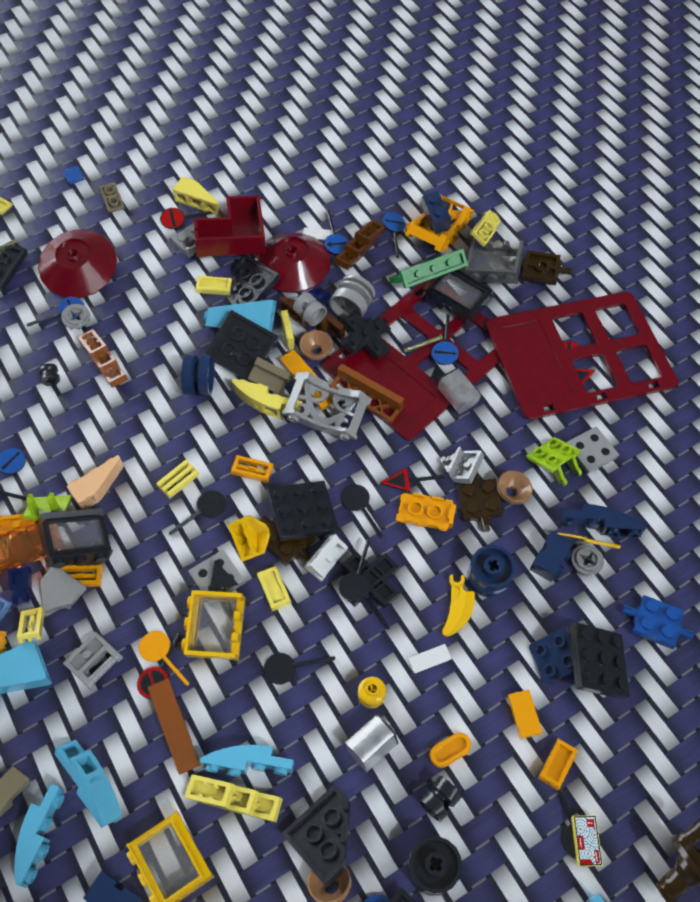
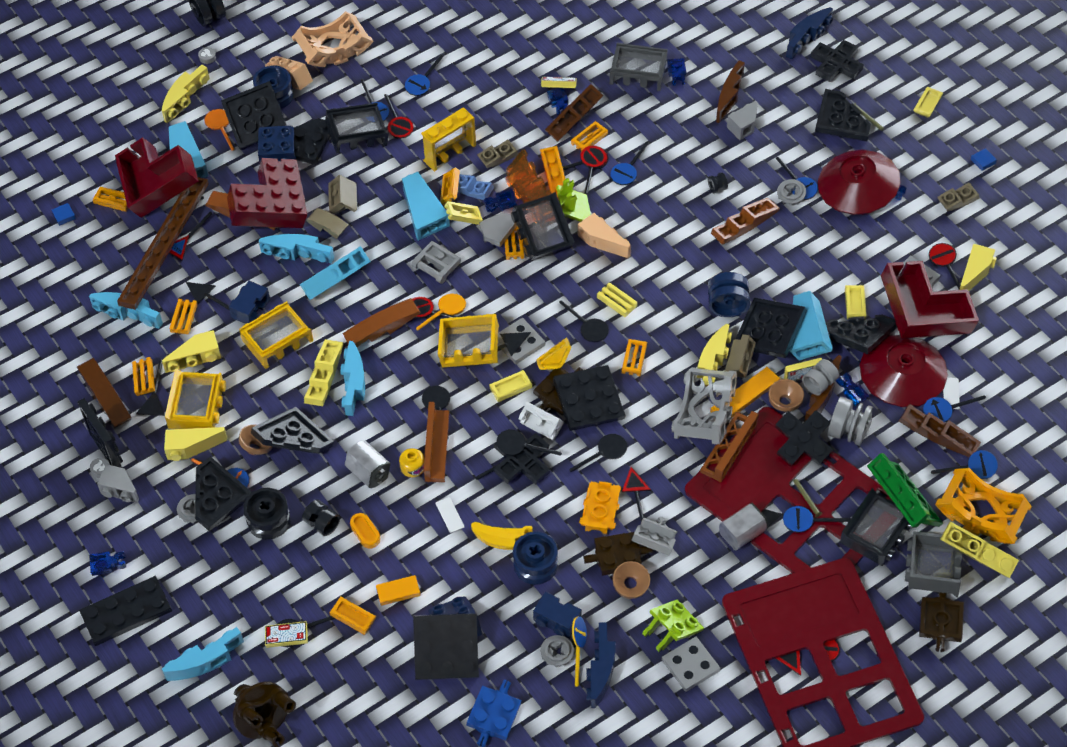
camera: 90 degrees right, 5 degrees down
dark blue brick [422,191,451,234] -> none
none -> dark orange fence [424,402,450,482]

